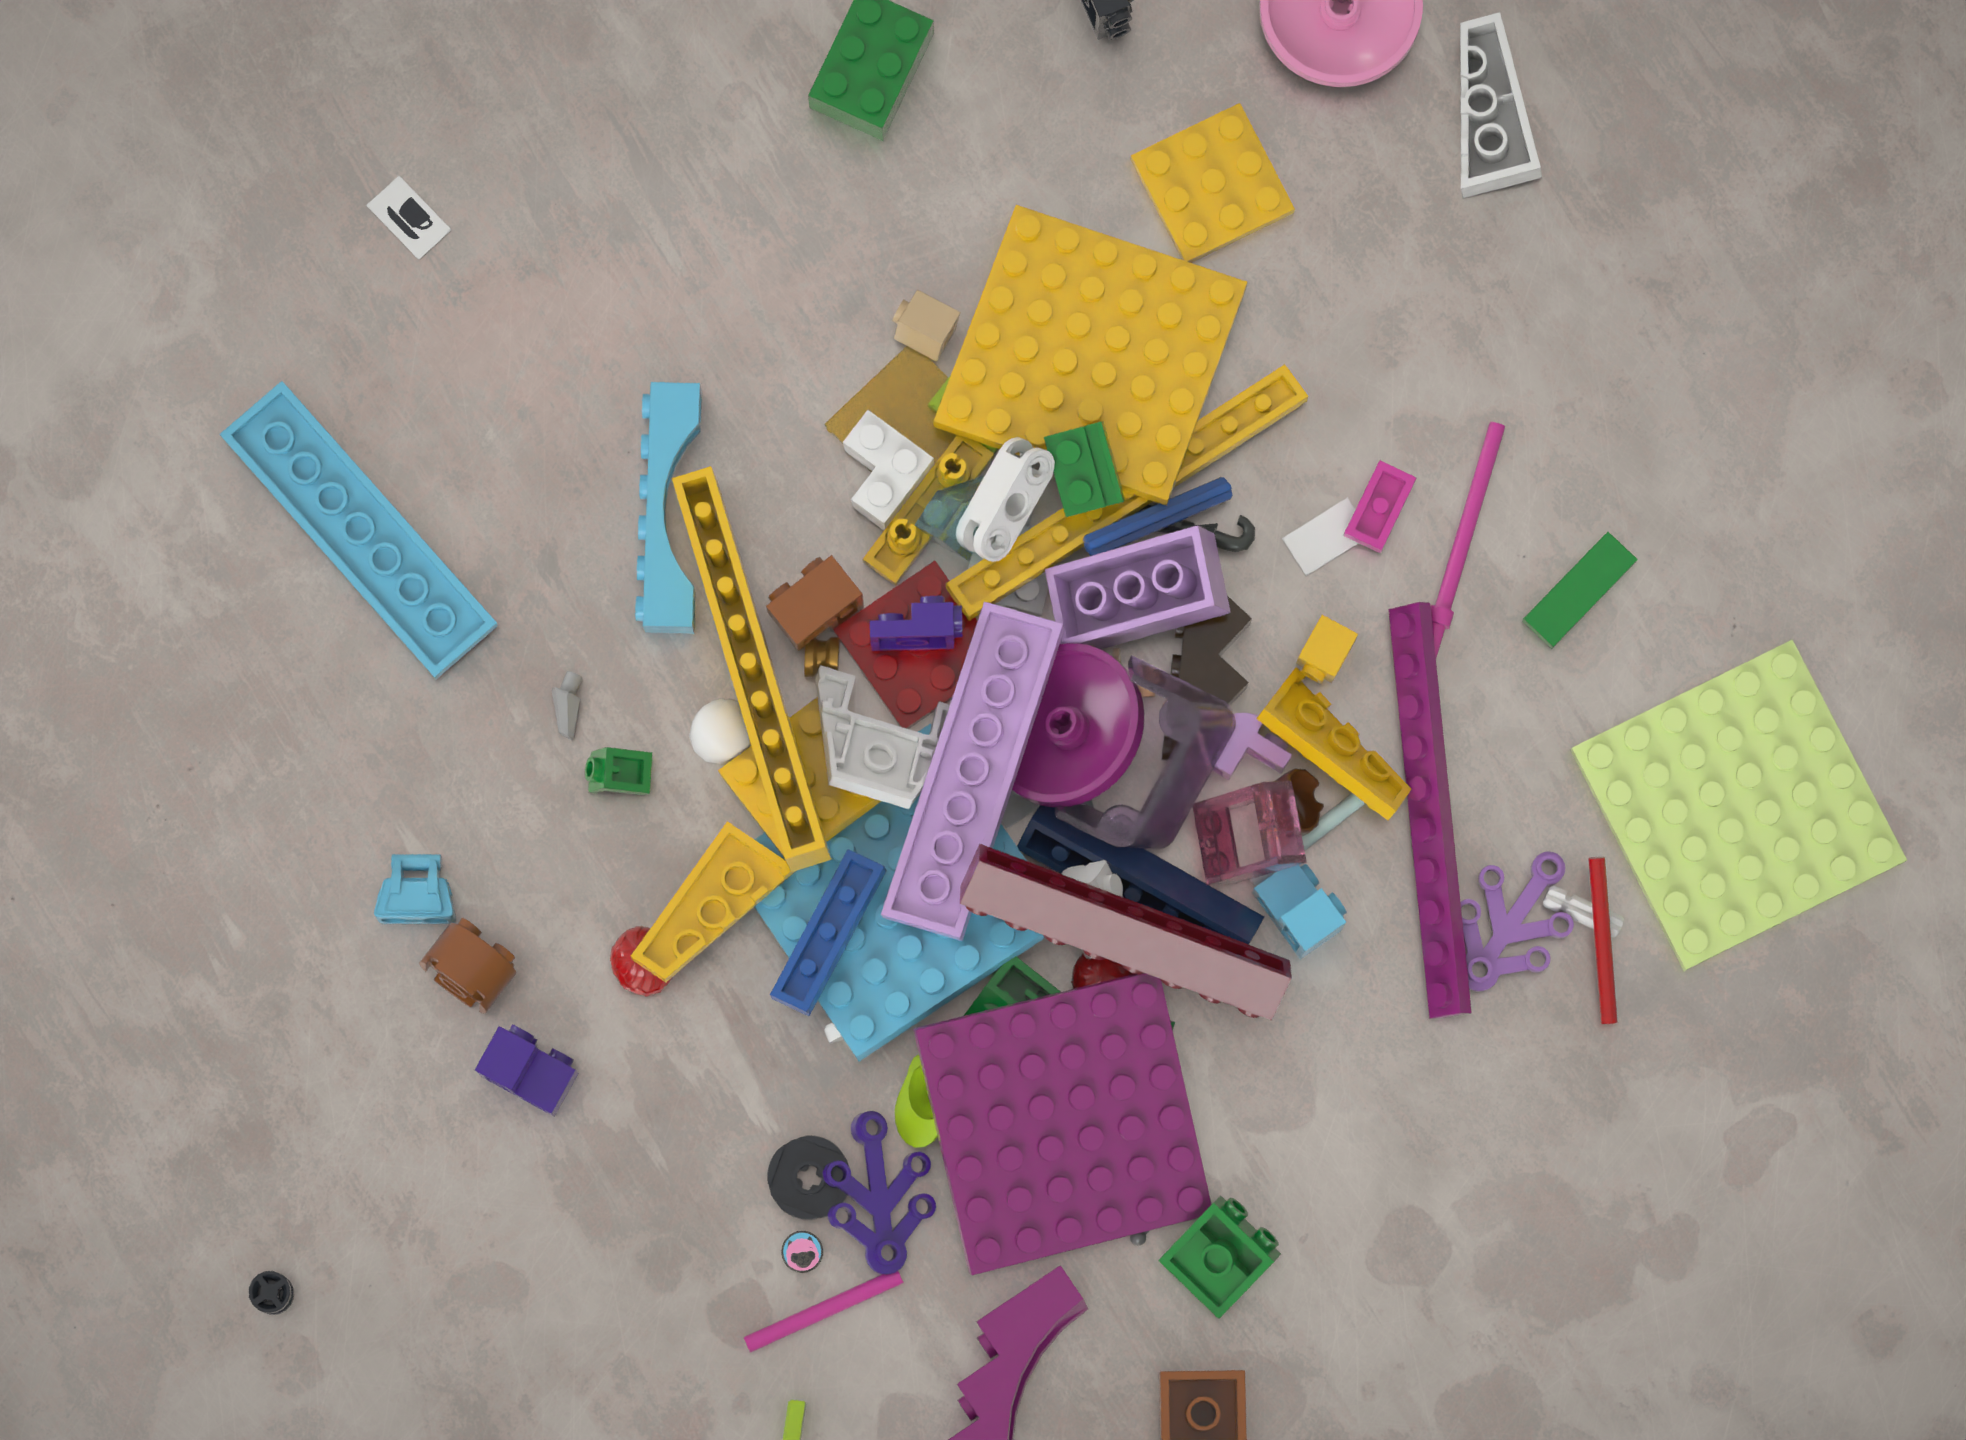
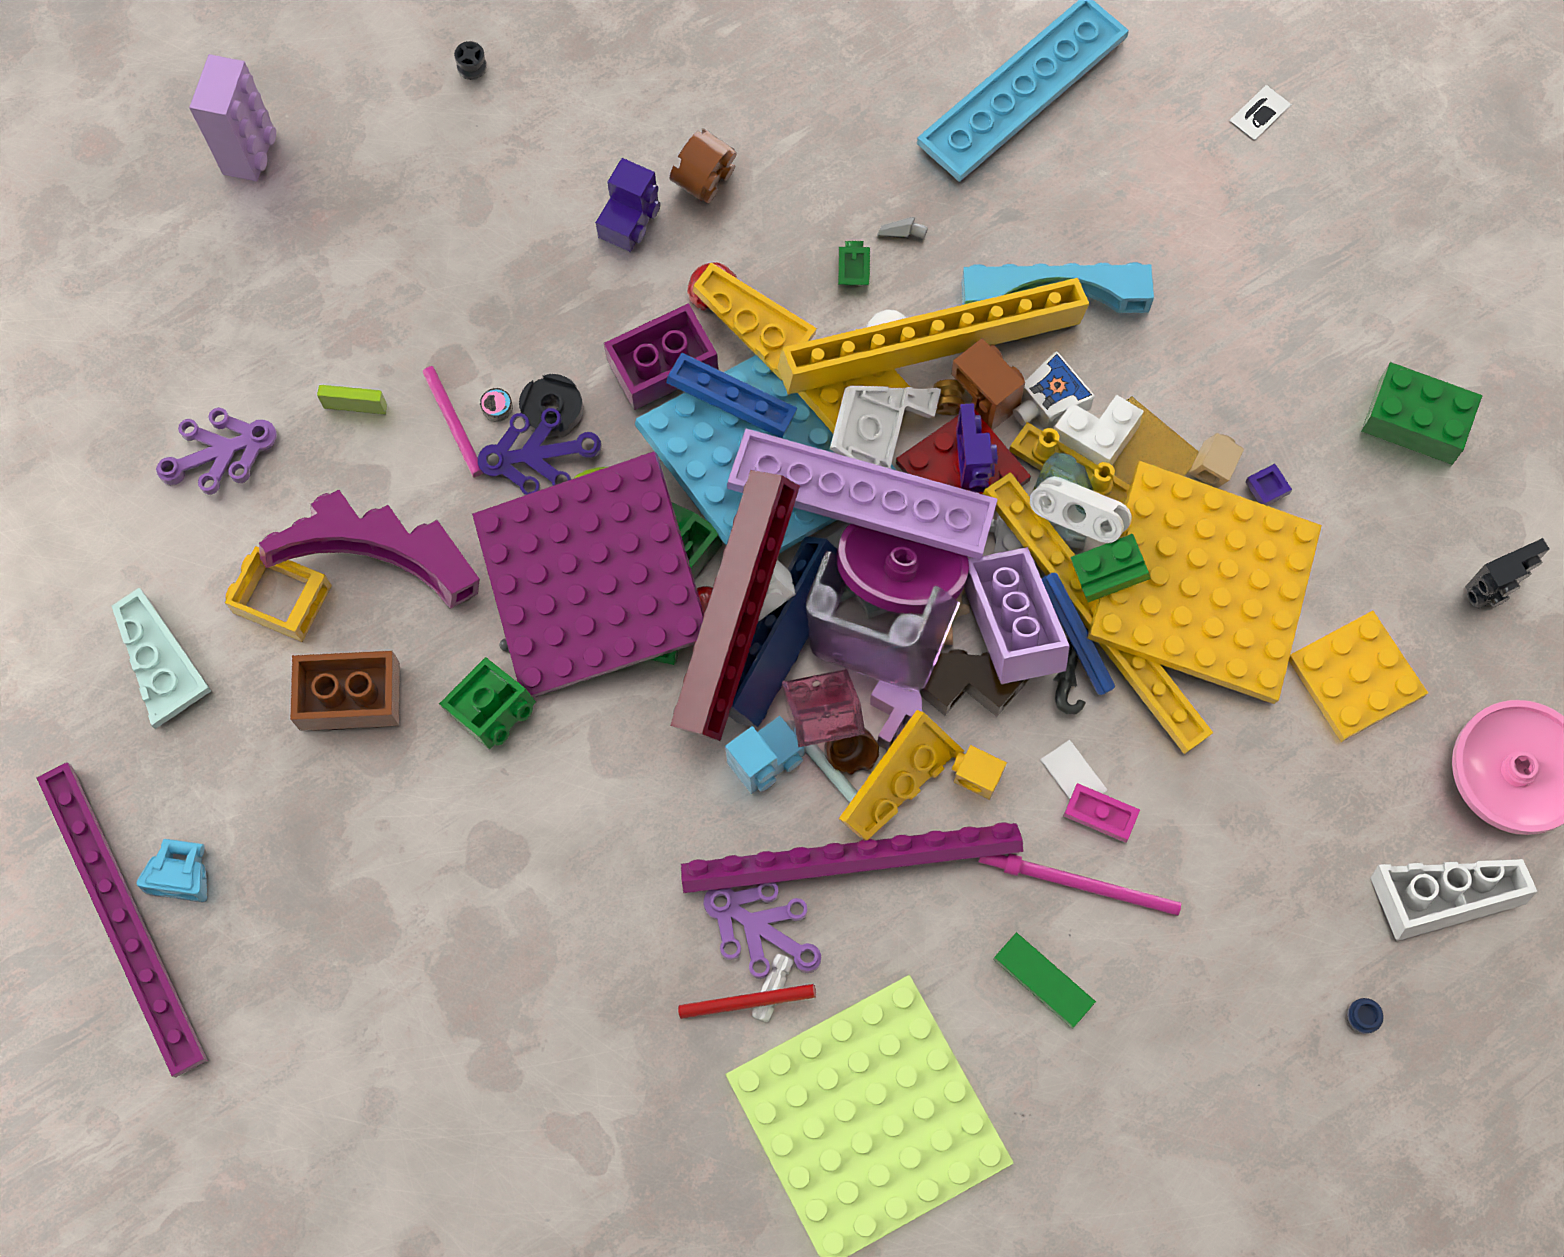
camera: 90 degrees right, 10 degrees down
medium azure piece [374,854,456,924] -> none
none -> magenta brick [603,303,719,410]
none -> torso [1013,351,1095,429]
none -> dark purple plate [1245,463,1292,506]
none -> dark blue plate [1347,998,1384,1034]

